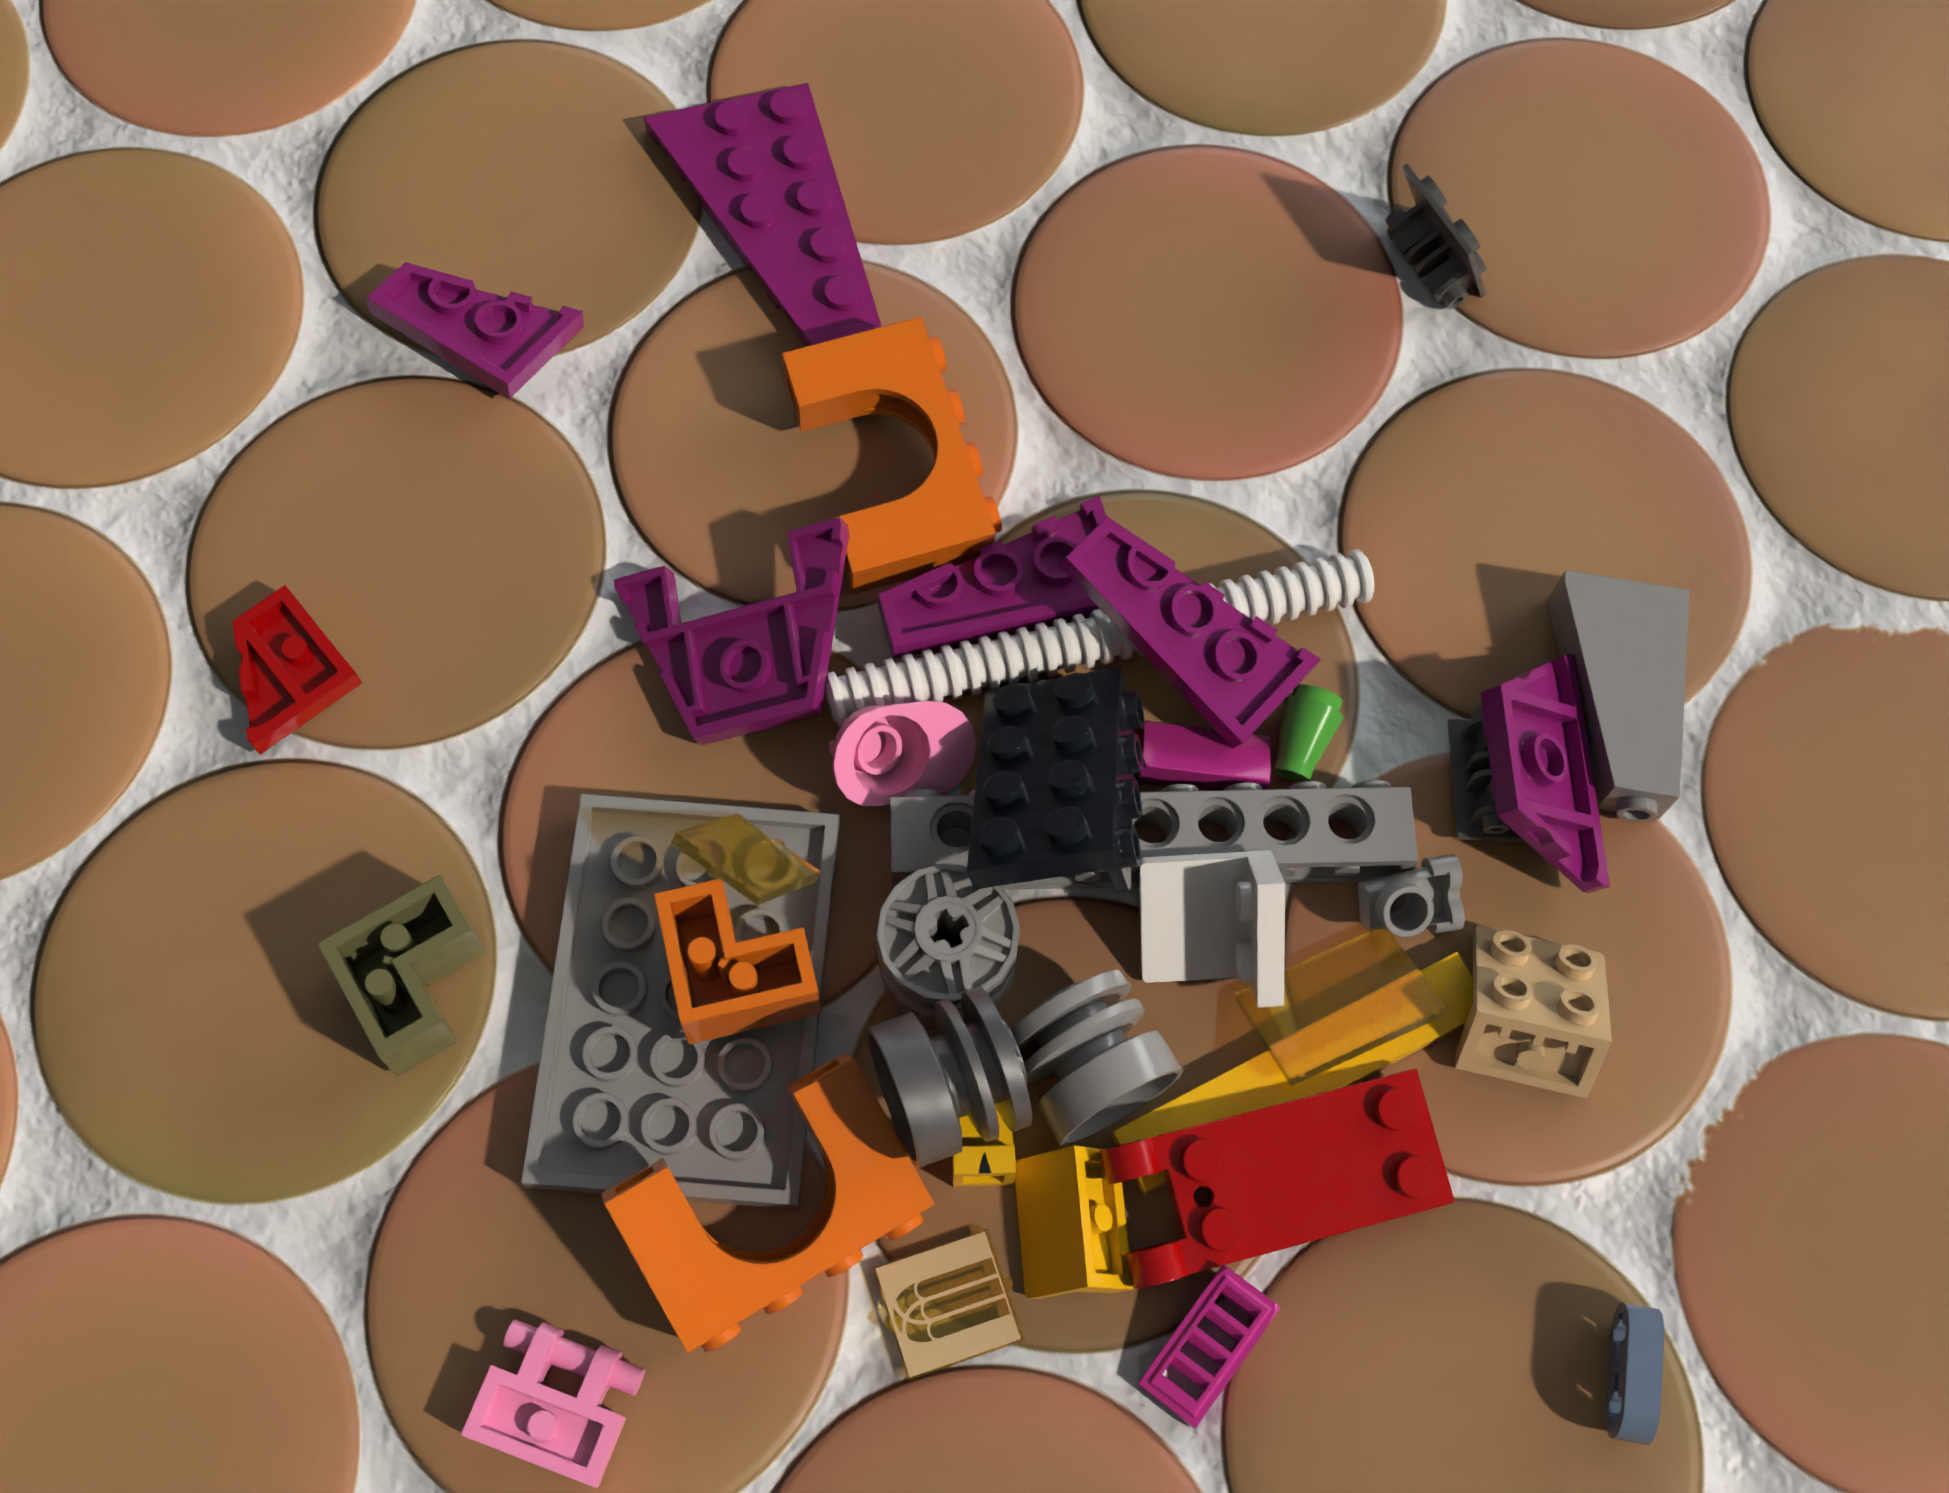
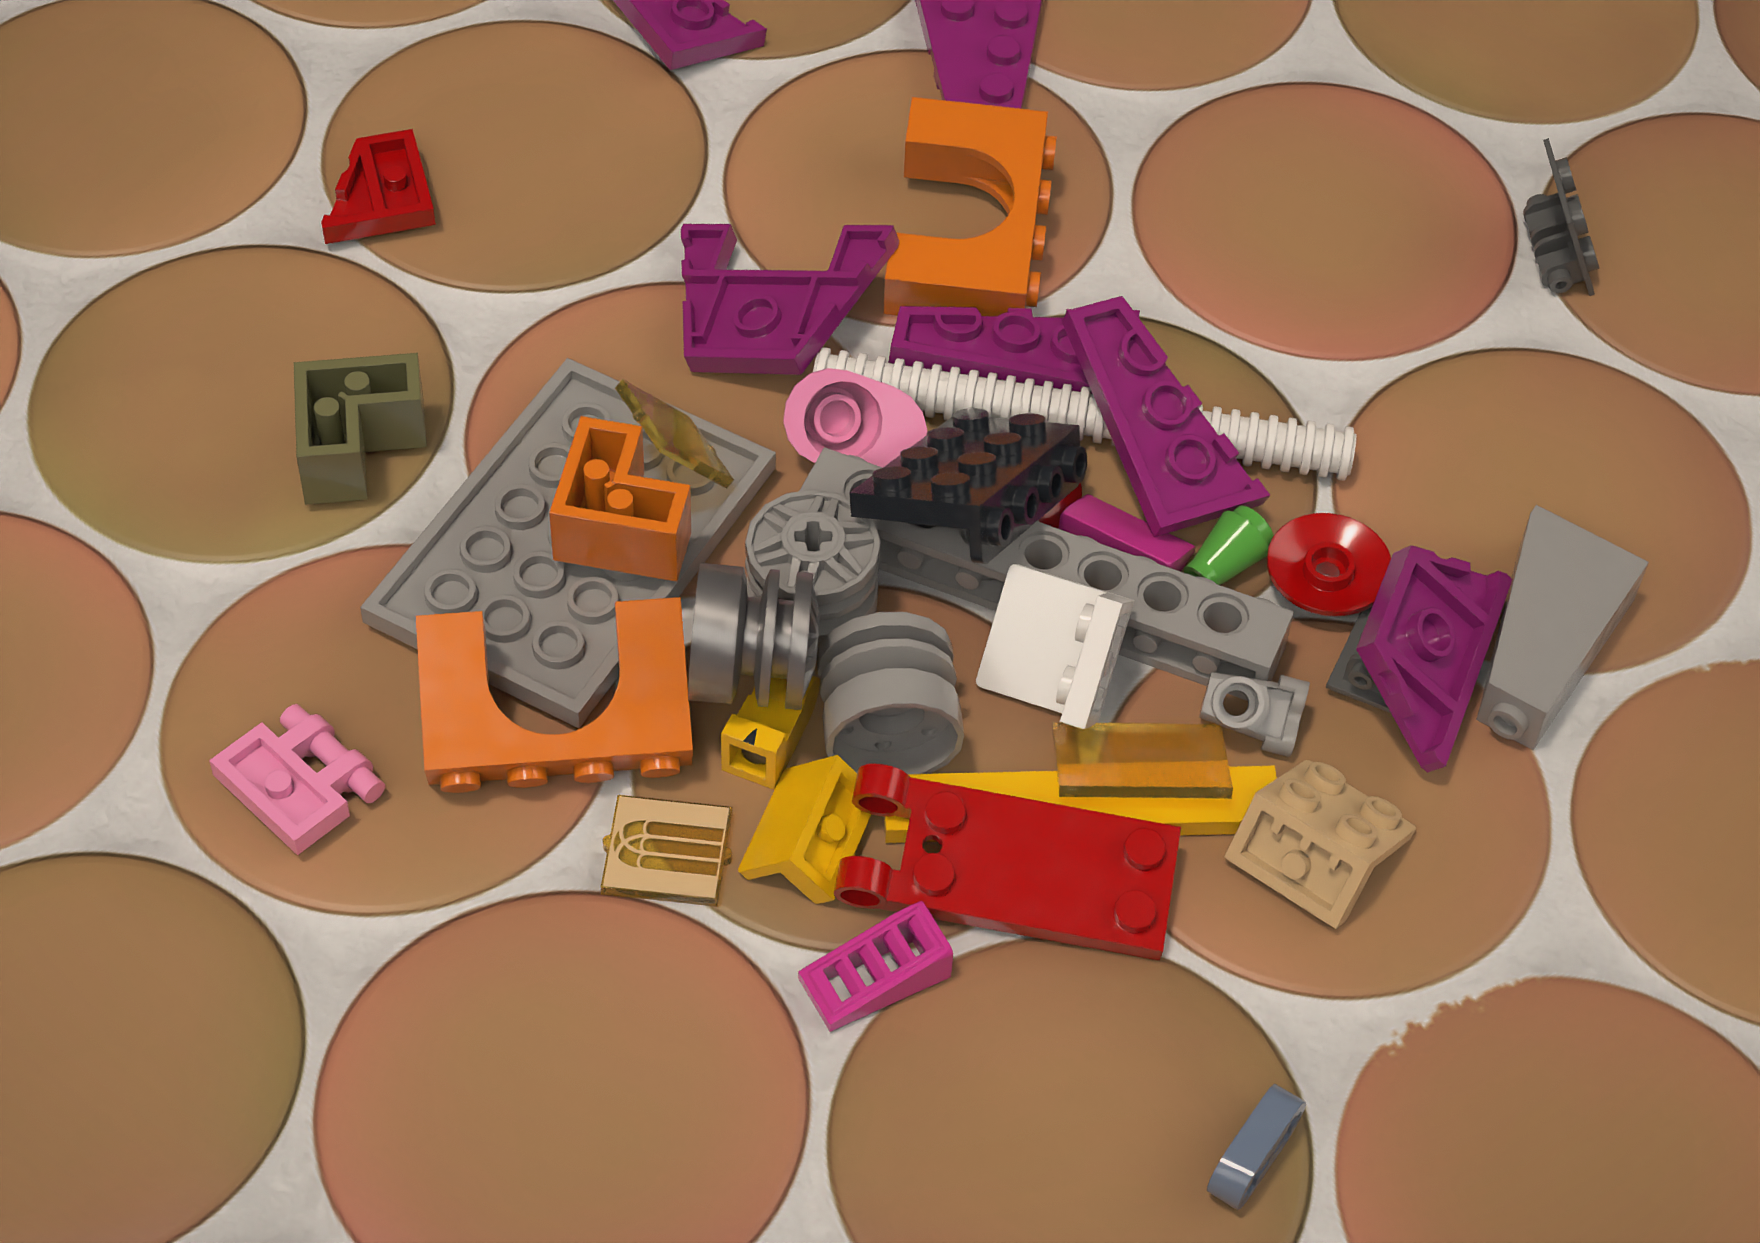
camera: 25 degrees right, 15 degrees down
none -> red dish [1267,513,1391,616]

